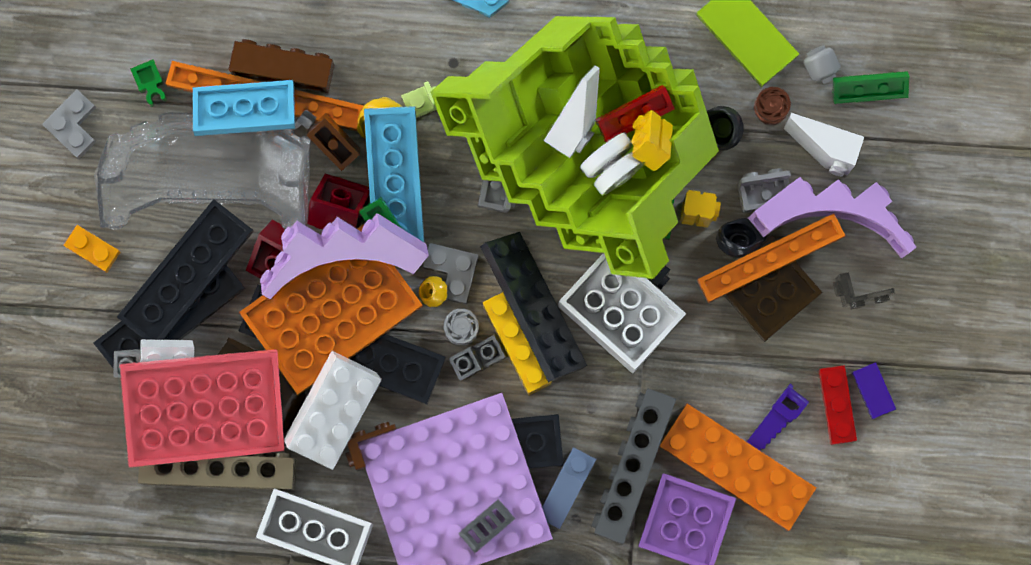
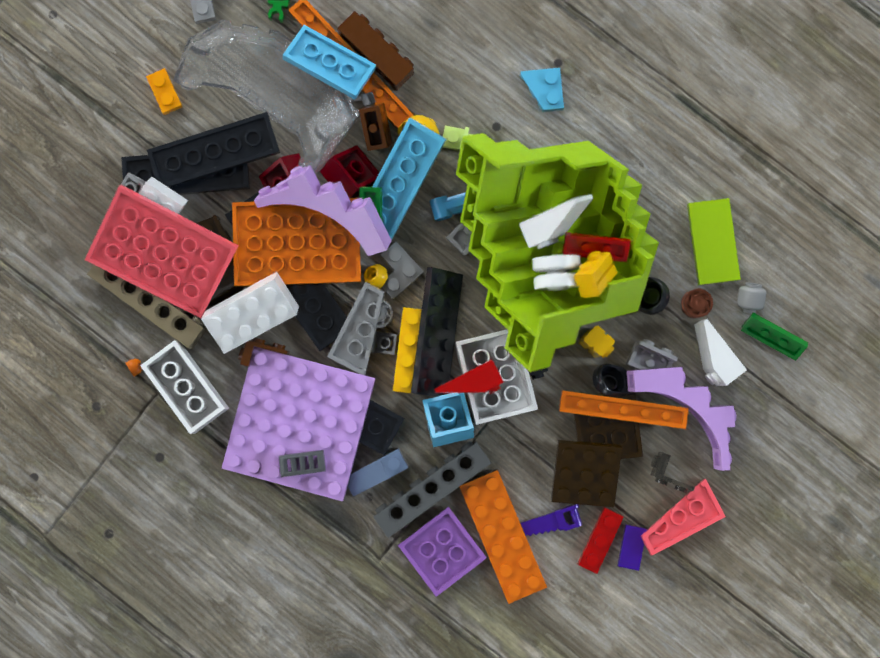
camera: 25 degrees right, 5 degrees up
none -> orange hinge [125,358,143,377]
none -> light grey wing [327,282,385,375]
none -> medium azure slope [422,393,474,447]
none -> dark azure piece [429,192,466,221]
none -> red slope [434,360,504,394]
none -> dark brown plate [551,440,622,507]
none -> coral wing [641,479,726,556]

